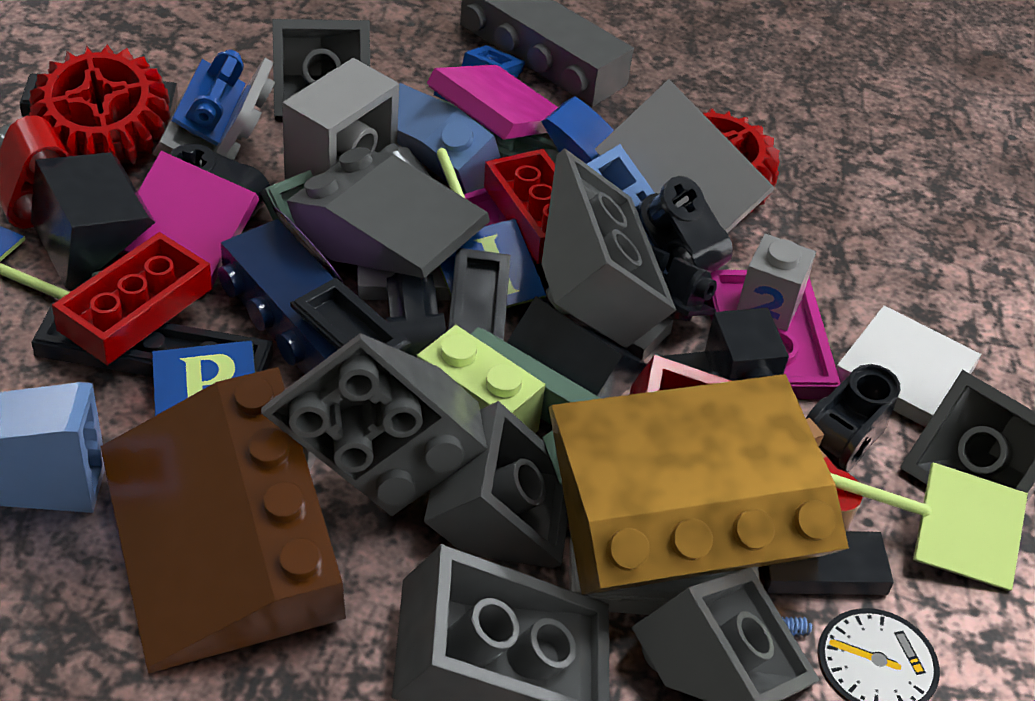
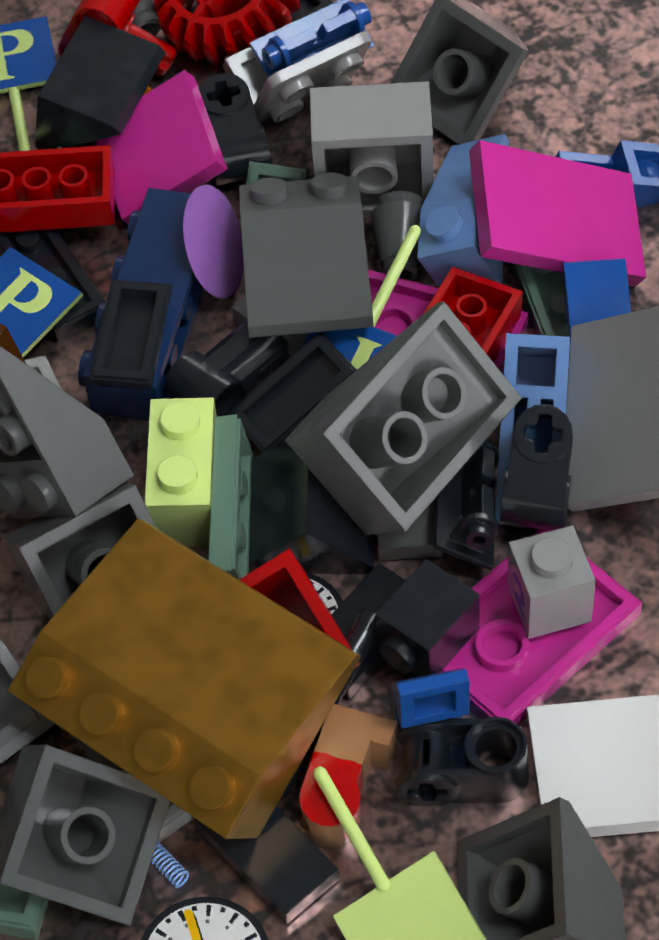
camera: 60 degrees right, 10 degrees up
none -> blue slope [391,668,470,730]

